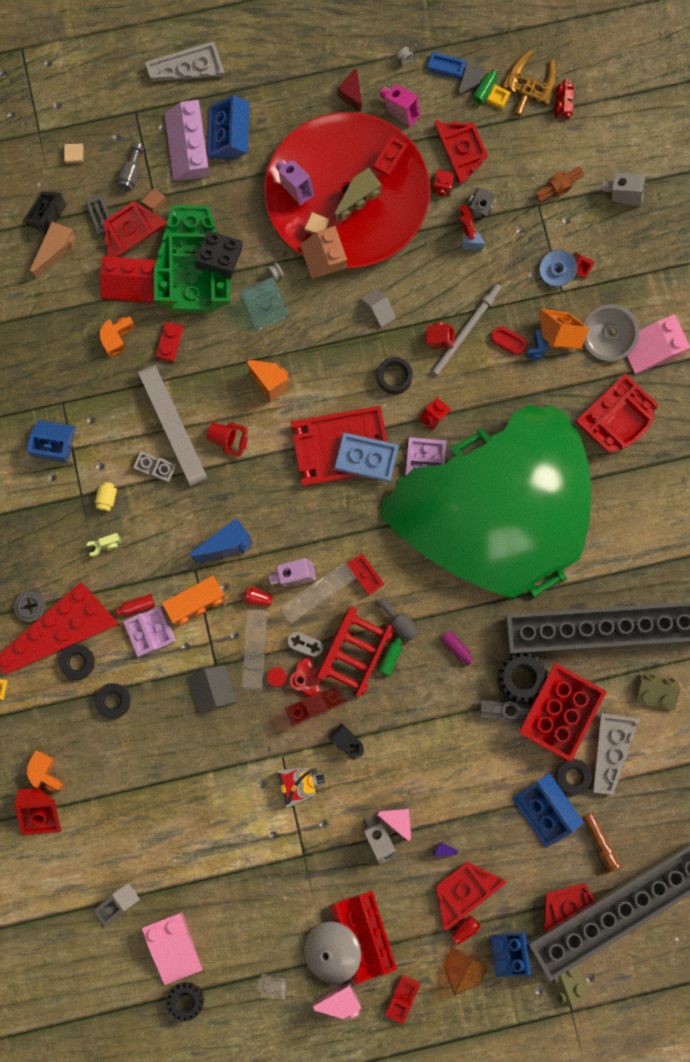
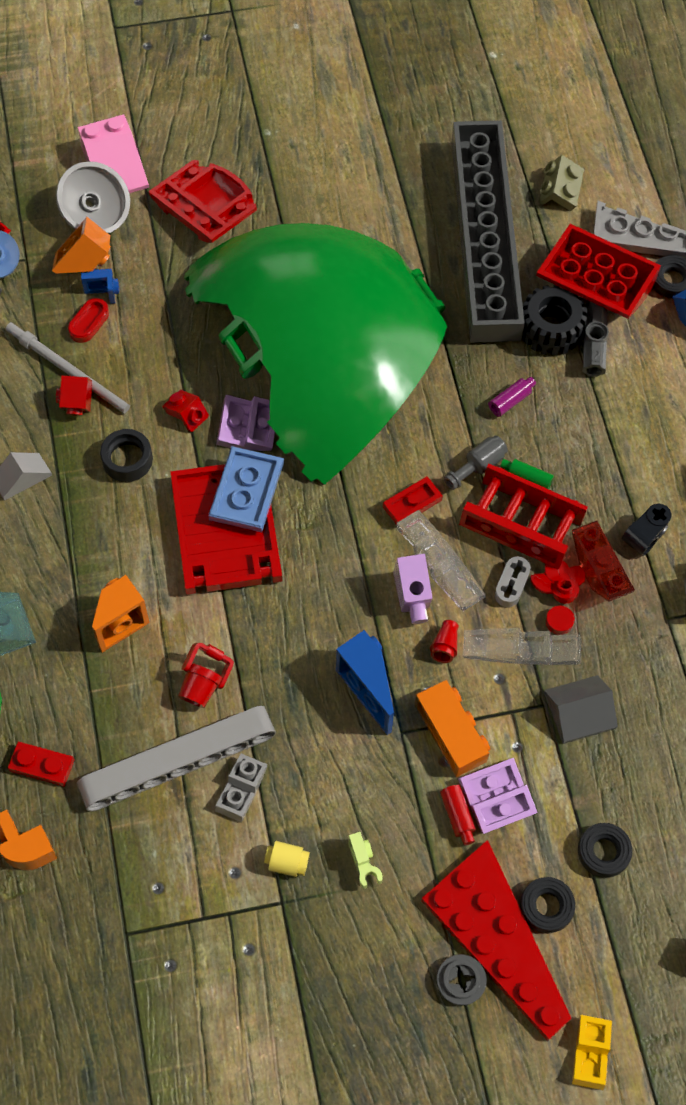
camera: 90 degrees left, 15 degrees down
blue slope [27,420,76,463] -> none

